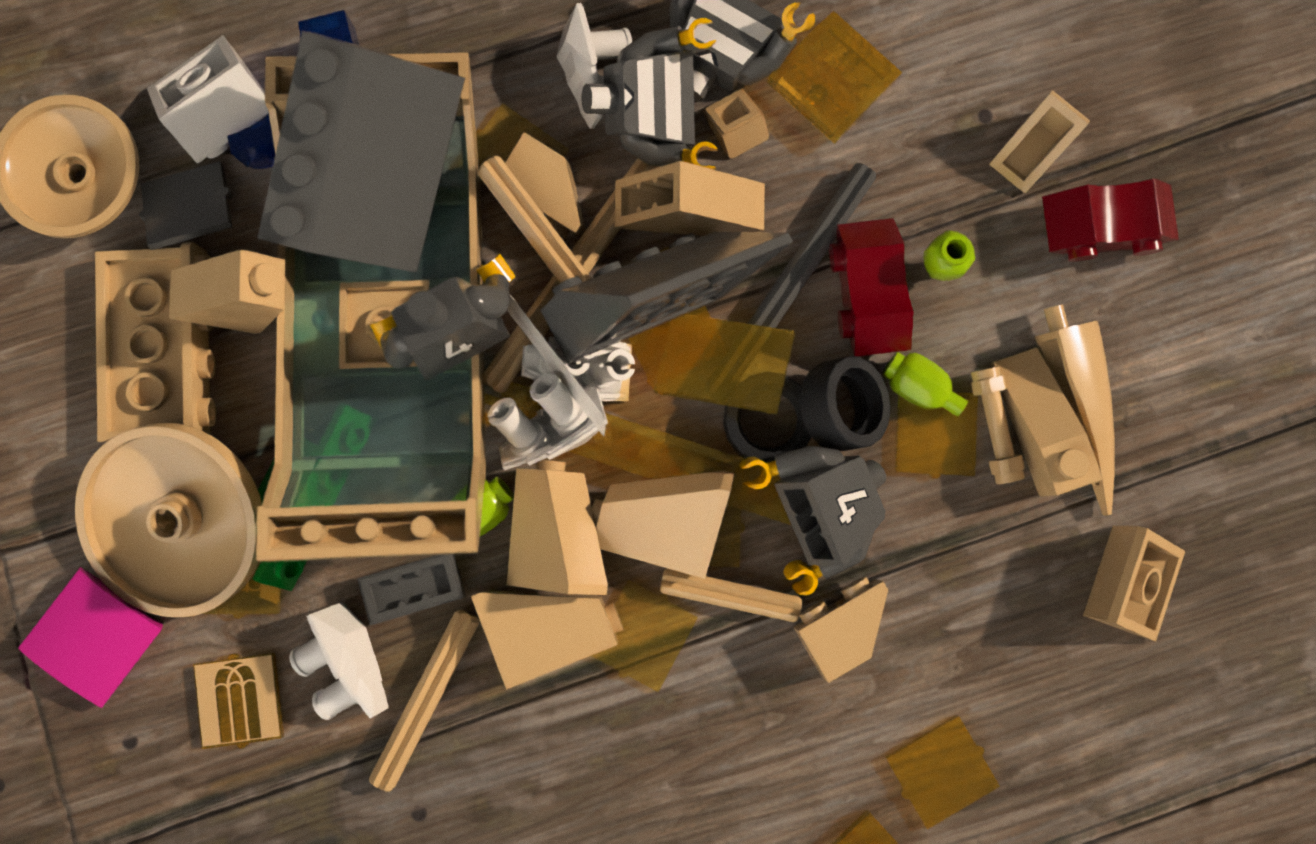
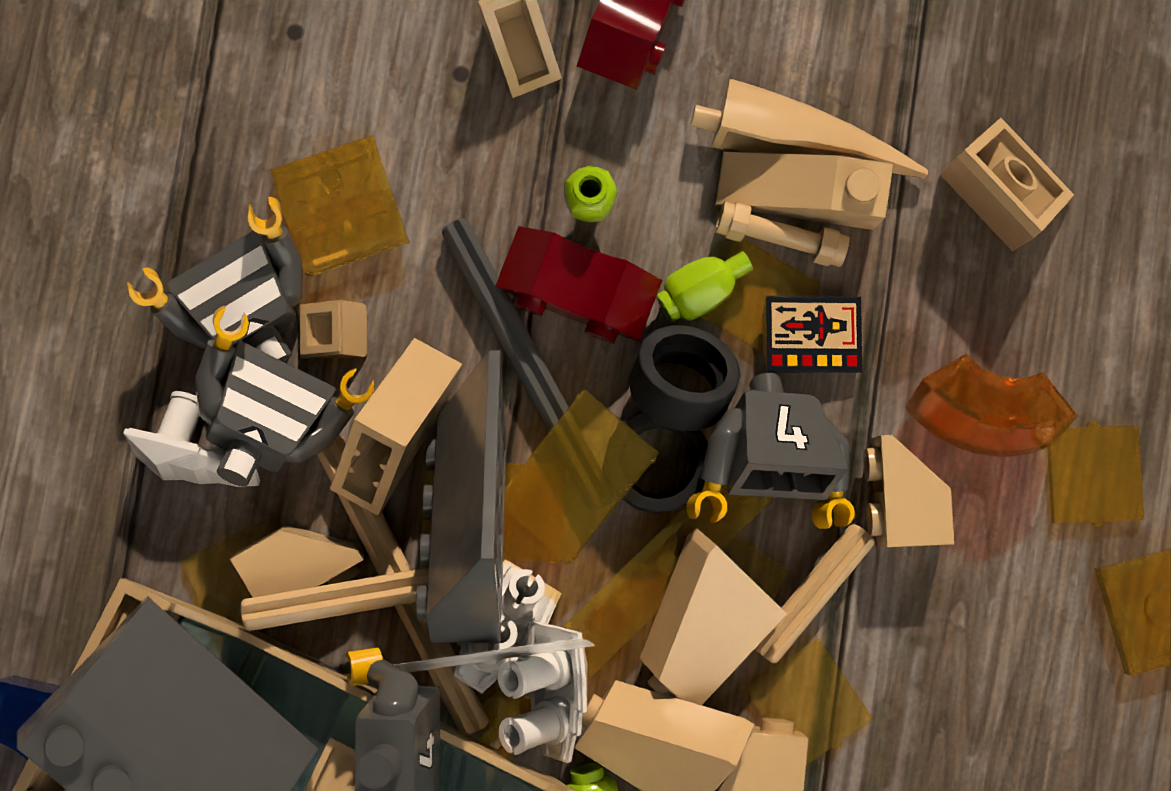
camera: 65 degrees left, 0 degrees up
none -> piece [762,296,862,373]
none -> clear orange brick [905,354,1078,457]

